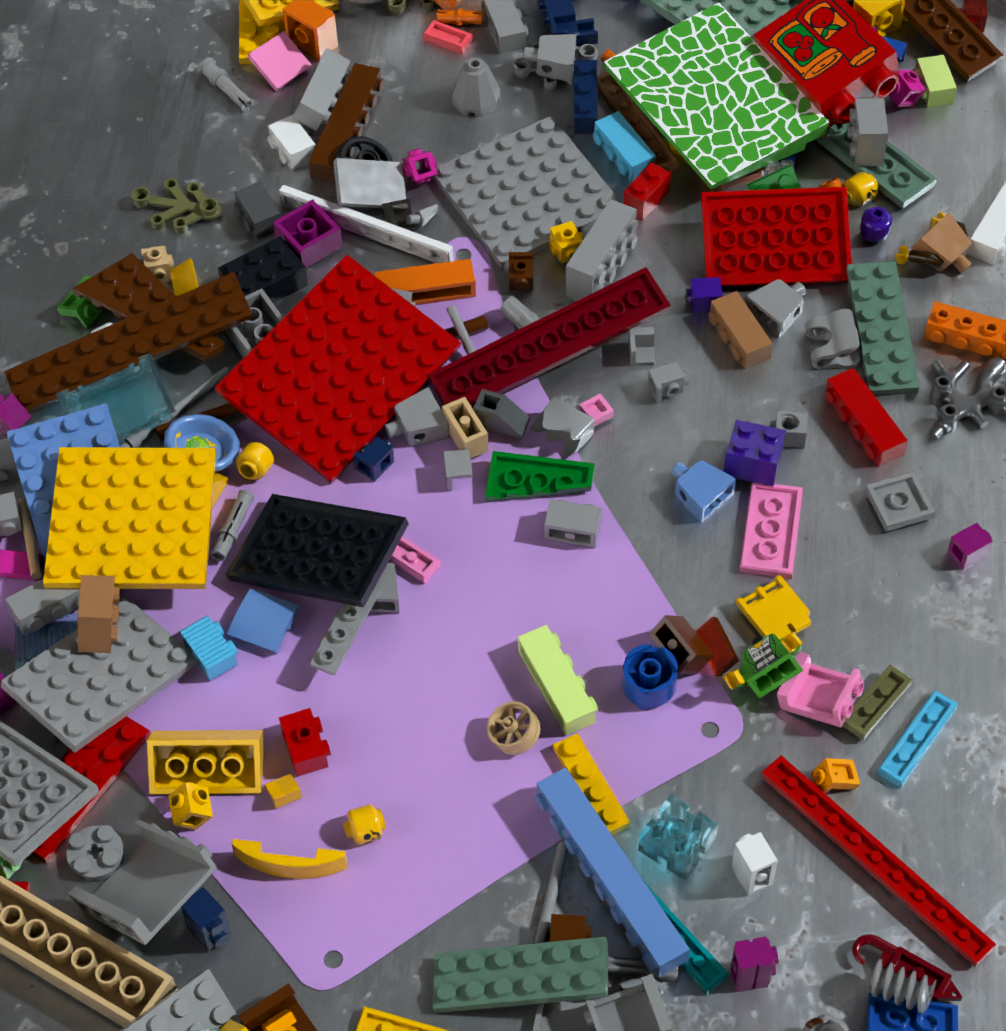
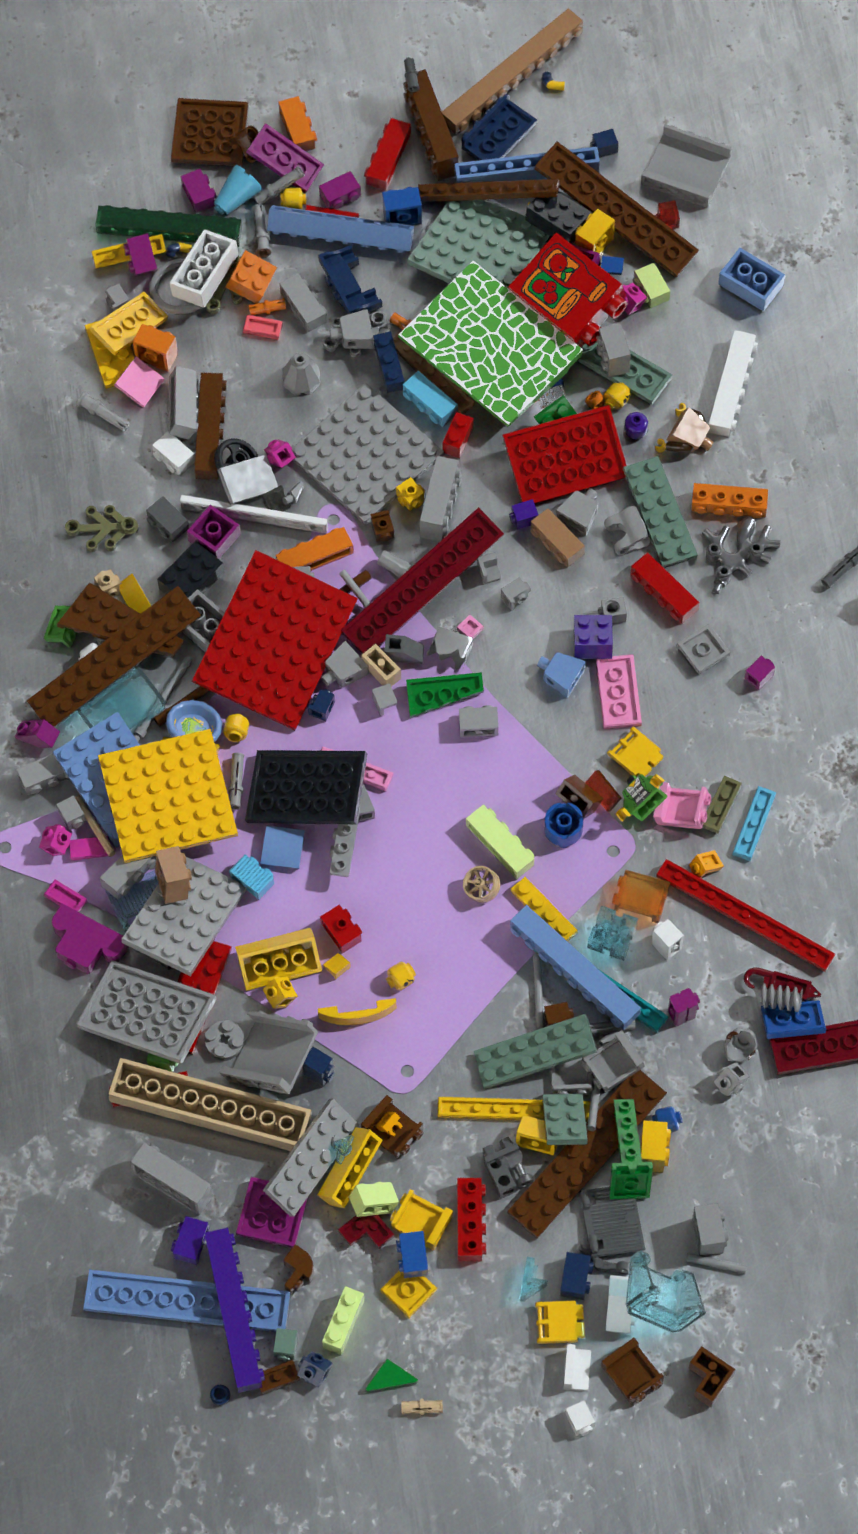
camera: 15 degrees left, 10 degrees up
none -> clear orange panel [612,870,670,924]

